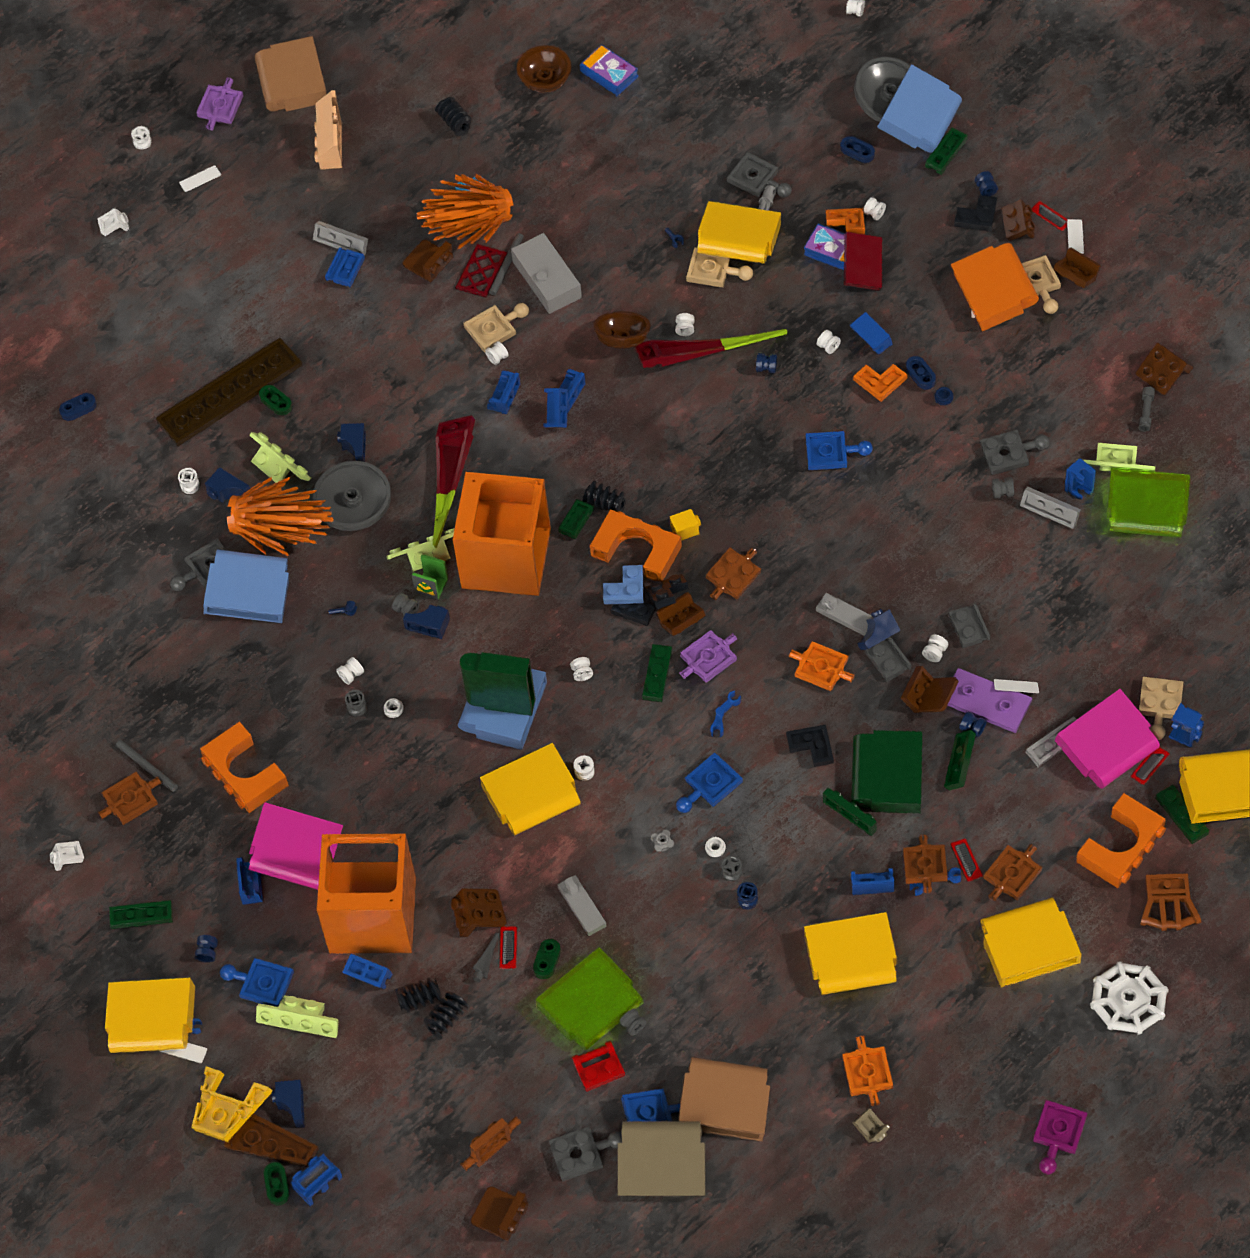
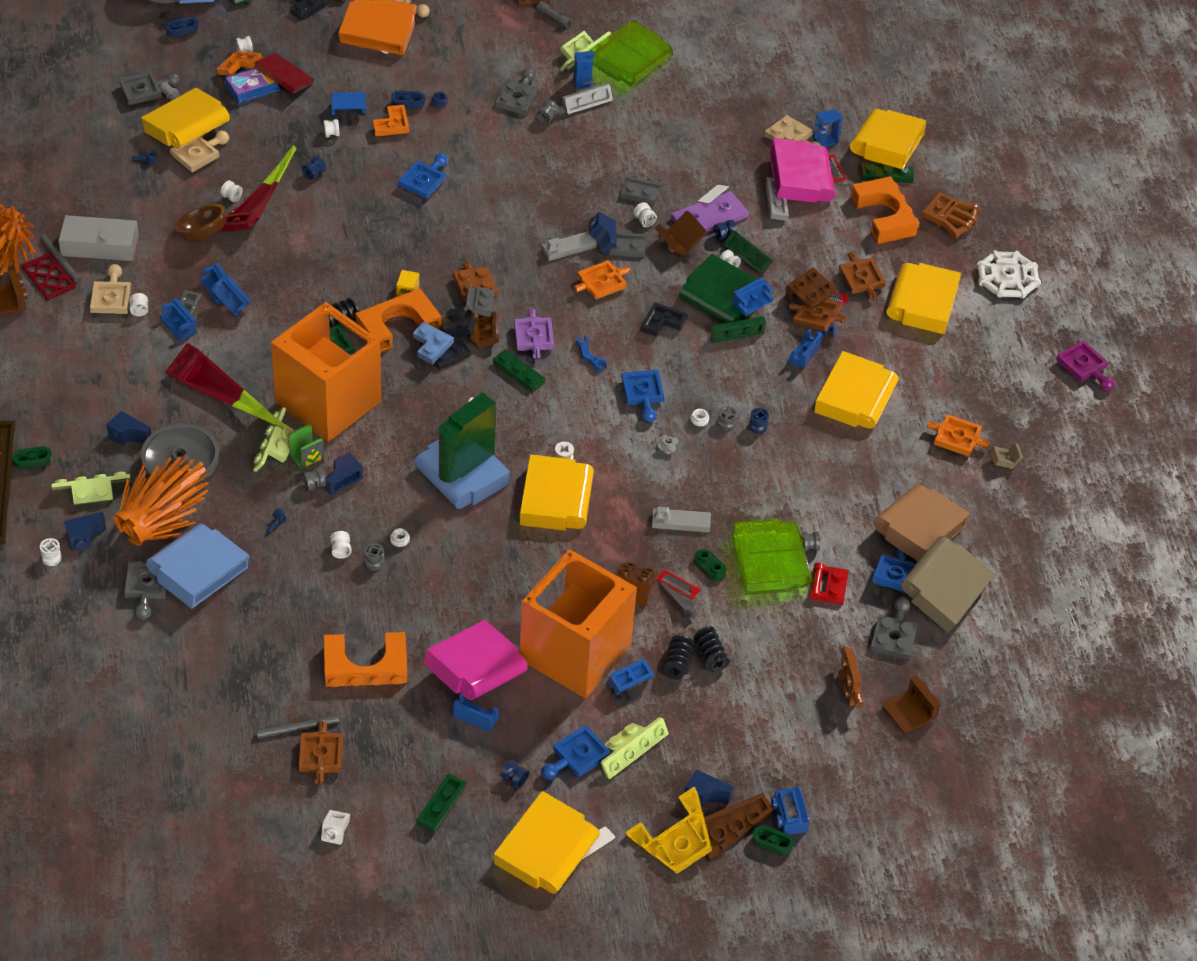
camera: 65 degrees left, 10 degrees down
none -> dark grey tile [180,290,202,317]
none -> dark grey plate [464,284,495,317]
none -> white wheel [720,250,741,268]
none -> blue hinge [733,277,774,316]
none -> reddish brown bracket [785,267,837,308]

